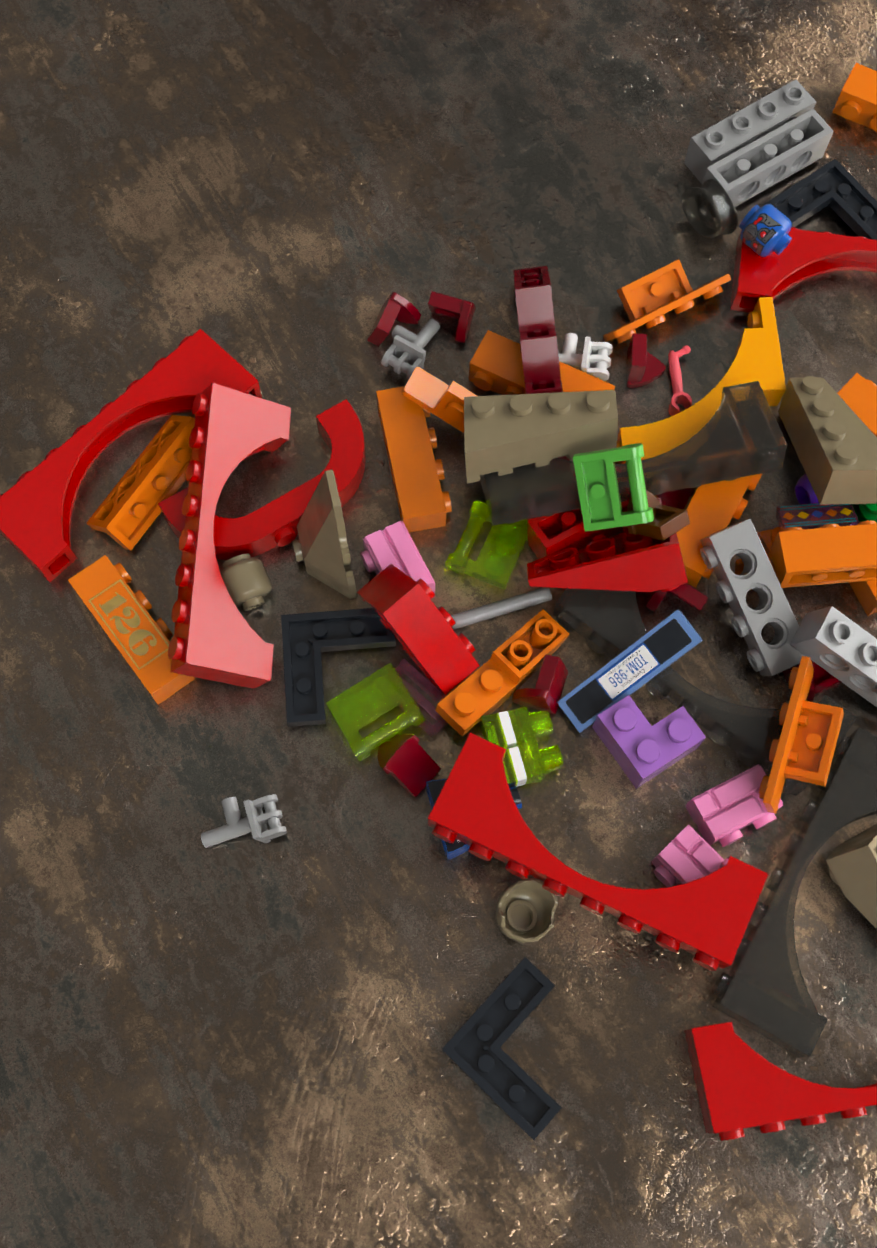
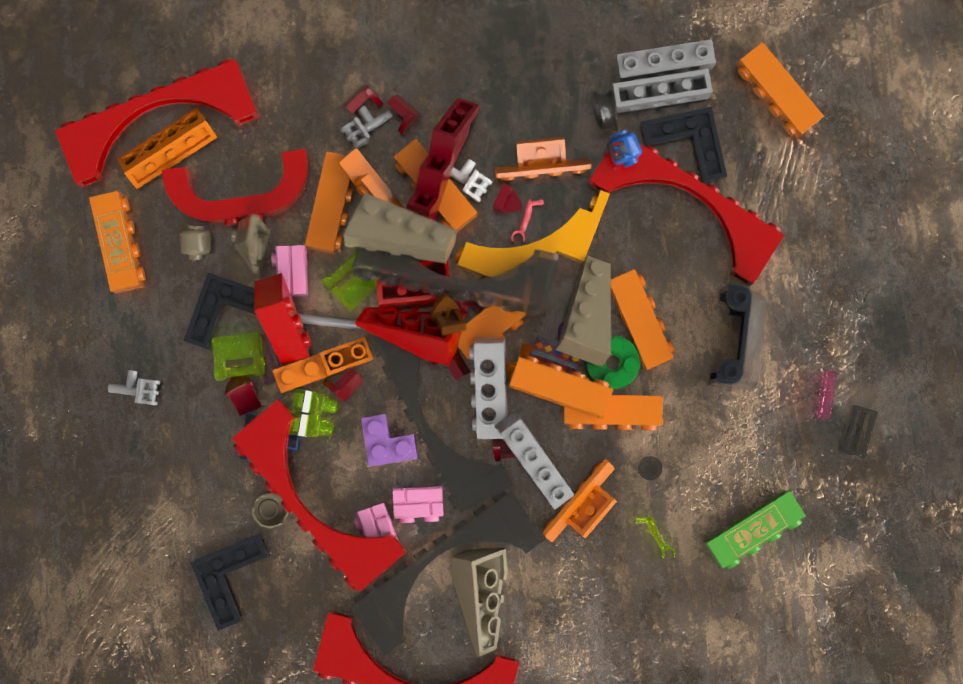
camera: 25 degrees right, 15 degrees up
arch [168,383,291,689] -> none
tile [557,610,703,733] -> none
bright green plate [573,443,654,532] -> none
orange bracket [759,656,844,814] -> none

